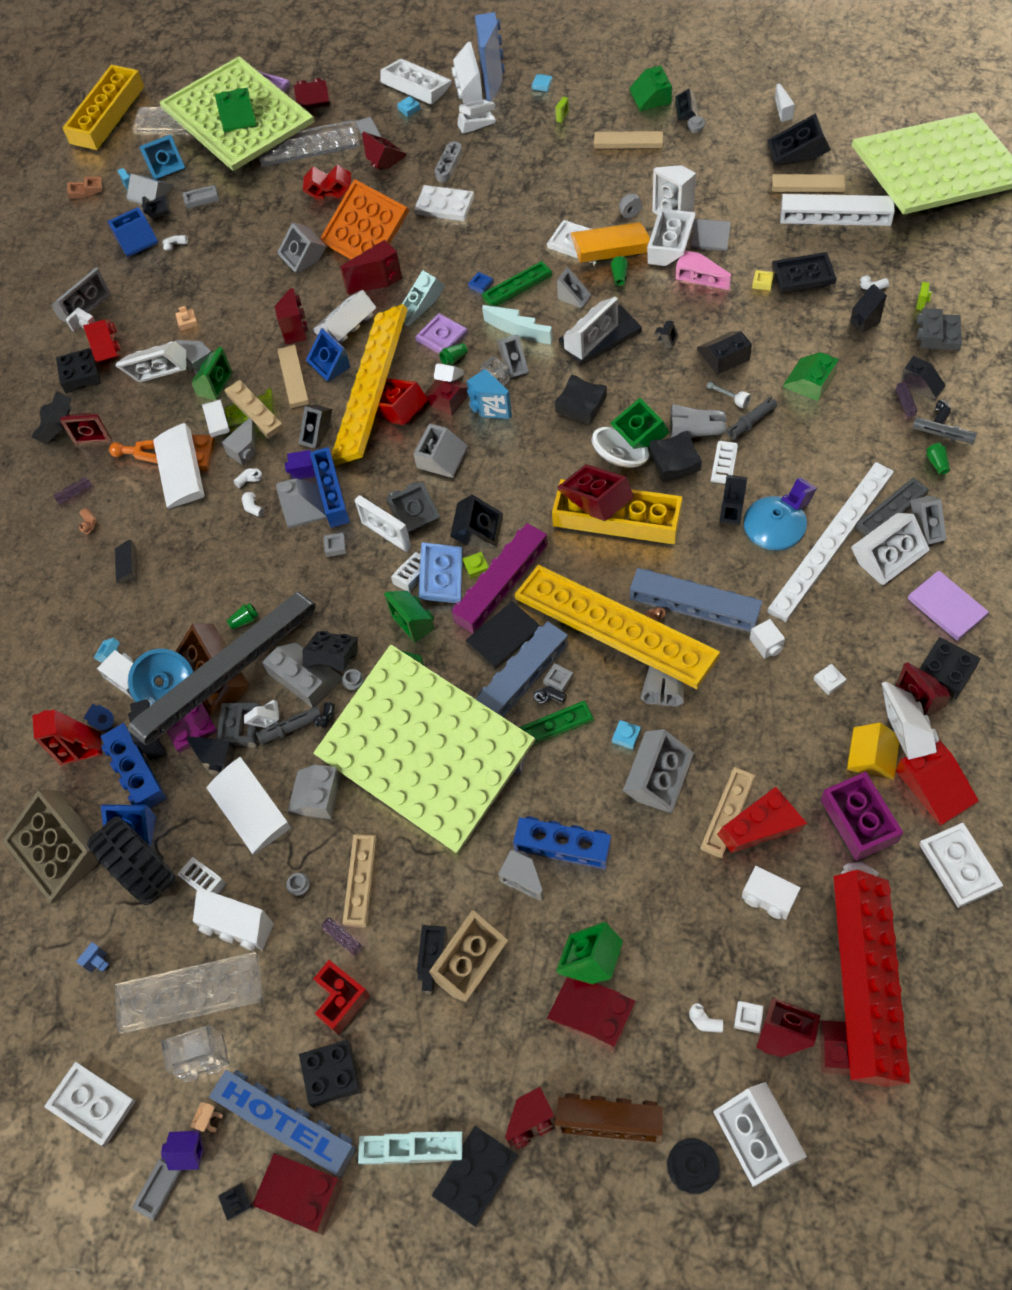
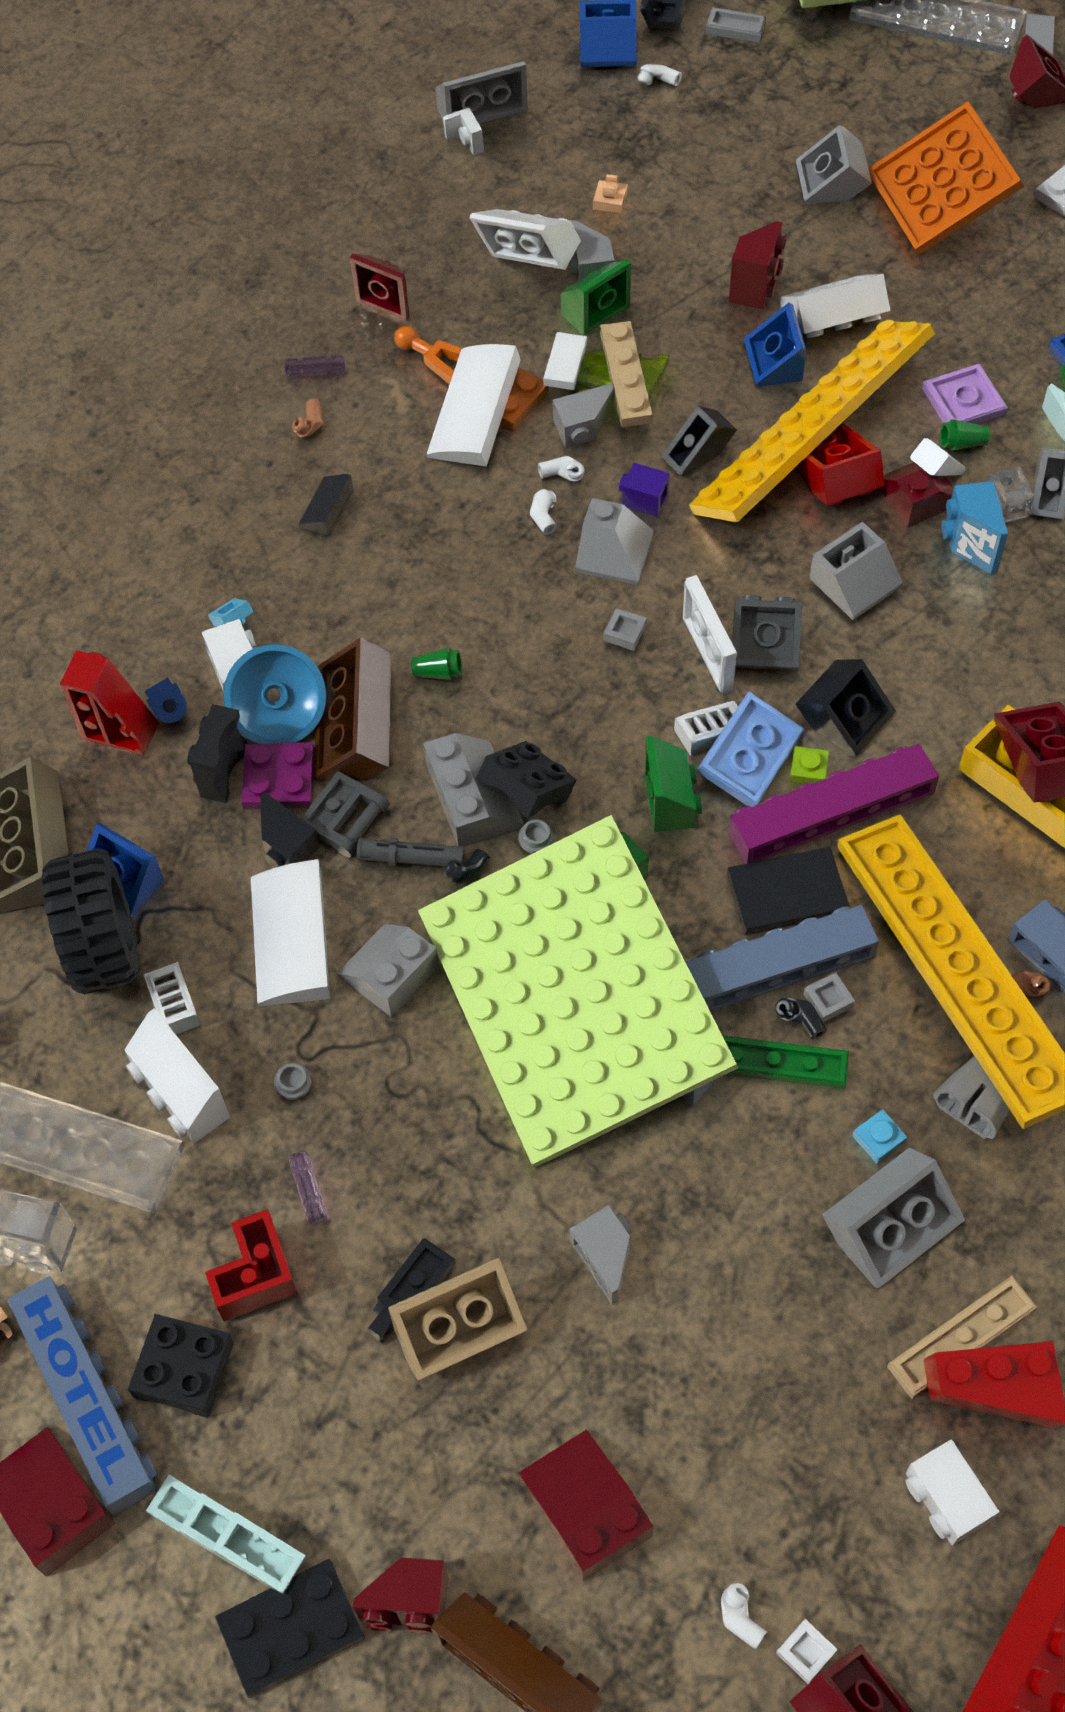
camera: 25 degrees right, 0 degrees up
black brick [32,391,72,444] -> none
black brick [56,348,102,394] -> none
red brick [83,319,121,362] -> none
blue brick [100,723,167,808] -> none
dark grey beam [128,592,316,745] -> none
white bracket [244,700,279,728] -> none
tan tile [277,345,309,409] -> none
red brick [303,164,351,200] -> none
blue brick [310,447,350,528] -> none
dark red slope [340,239,402,295] -> none
tan tile [342,834,377,928] -> none
light aqua slope [402,270,445,327] -> none
blue brick [513,816,611,869] -> none
green slope [556,921,623,984] -> none

